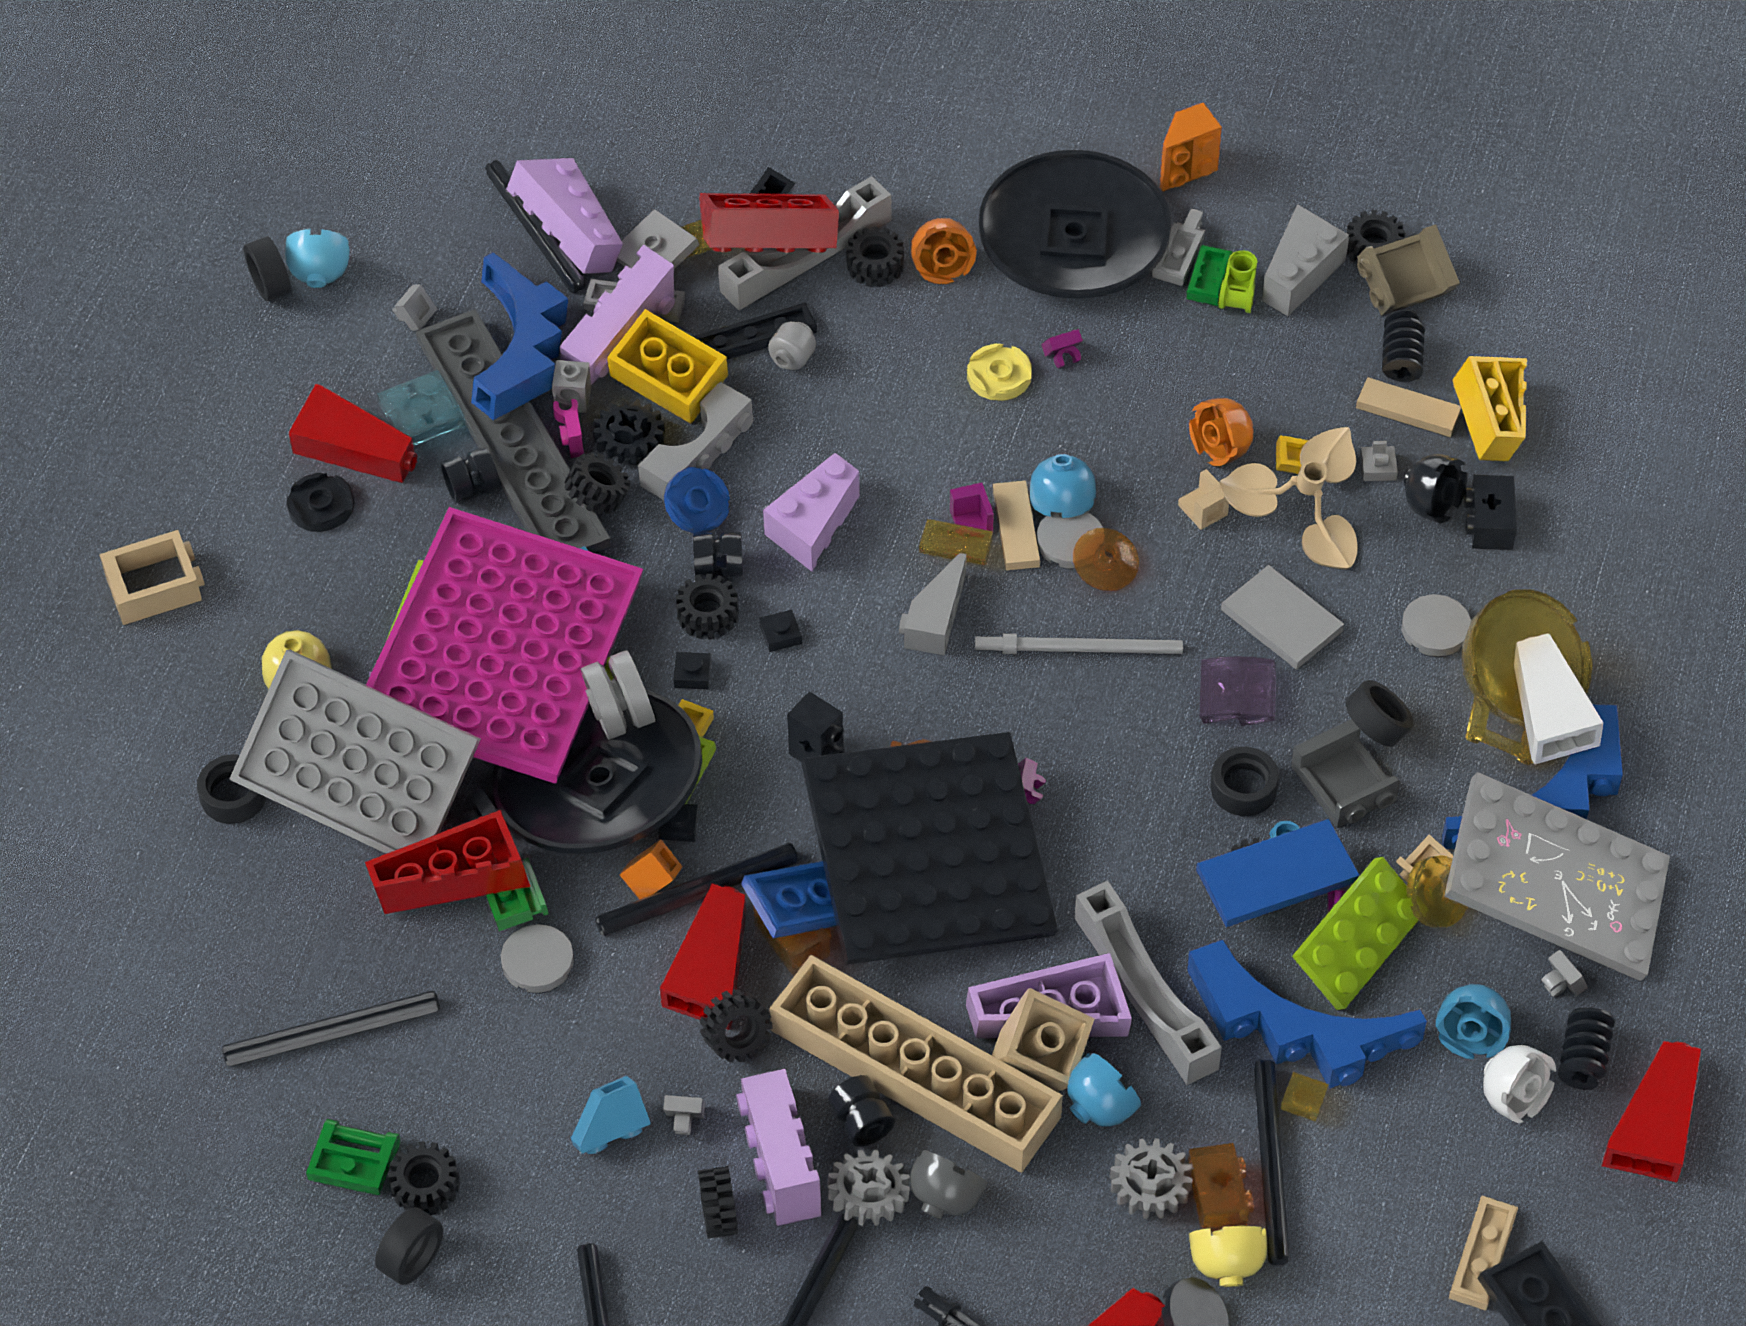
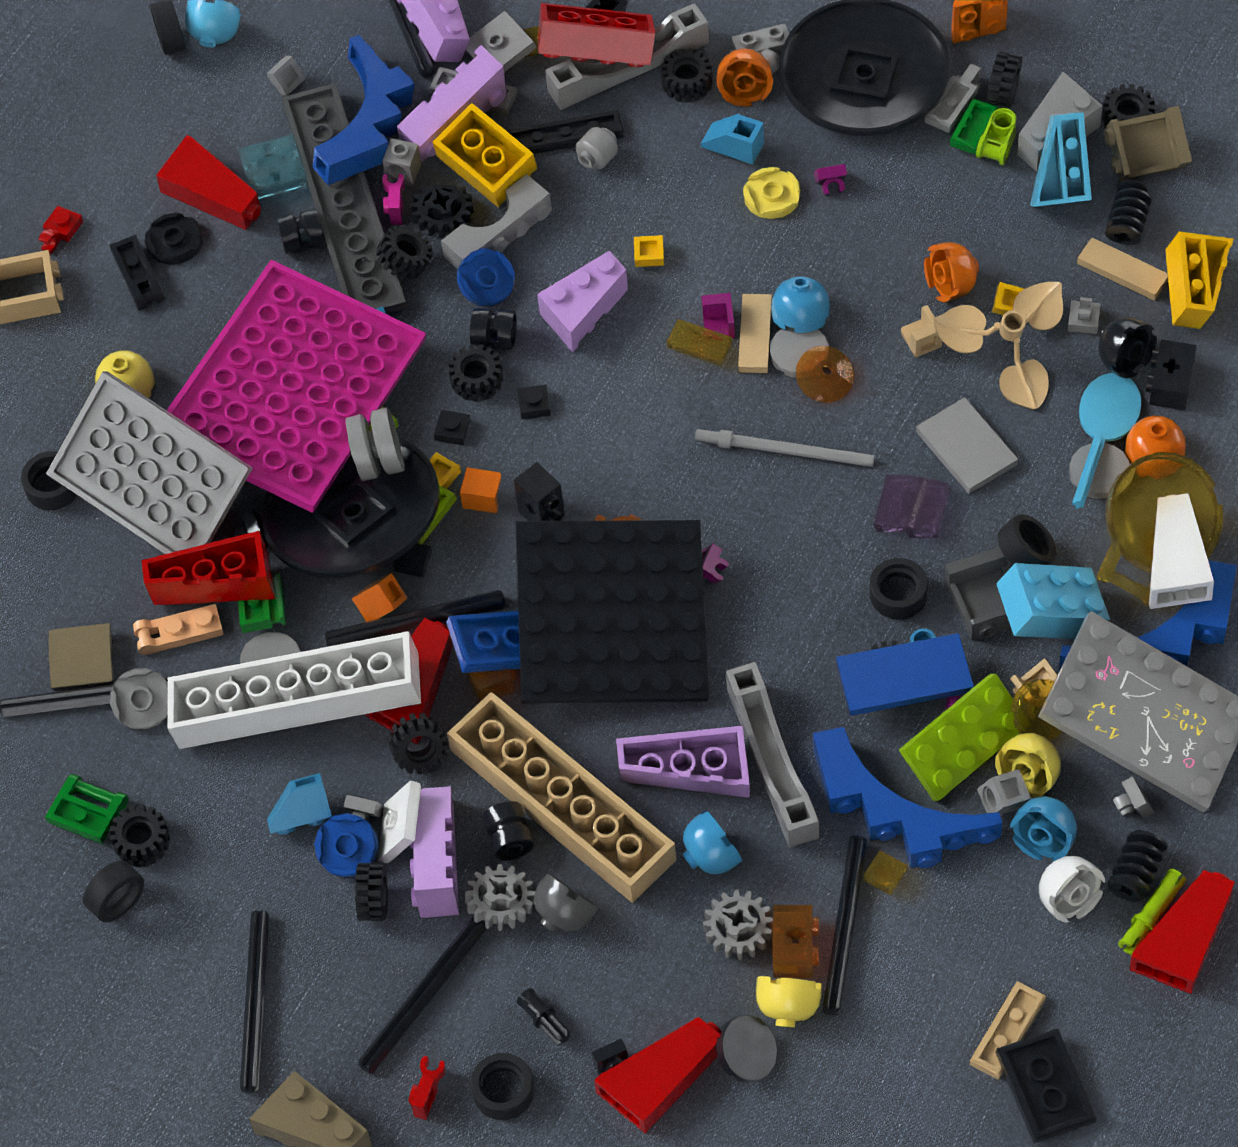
camera: 15 degrees right, 5 degrees up
light grey slope [899,553,967,655] -> none
tan slope [992,988,1095,1092] -> none
none -> red plate [38,205,83,254]
none -> dark tan slope [49,623,114,690]
none -> black plate [109,235,165,311]
none -> light grey tile [110,668,168,730]
none -> light nougat plate [133,604,224,655]
none -> white brick [168,631,421,749]
none -> blue tile [314,813,379,878]
none -> white plate [377,780,421,864]
none -> orange panel [460,467,502,513]
none -> yellow plate [634,235,664,267]
none -> dark azure slope [701,114,764,165]
none -> light grey plate [731,23,789,73]
none -> light grey brick [977,769,1031,815]
none -> black tyre [987,51,1023,107]
none -> light yellow cylinder [995,733,1061,798]
none -> medium azure brick [996,563,1110,639]
none -> medium azure wedge [1030,112,1092,207]
none -> medium azure piece [1072,373,1141,509]
none -> lime pin [1118,869,1186,955]
none -> orange cylinder [1125,415,1186,477]

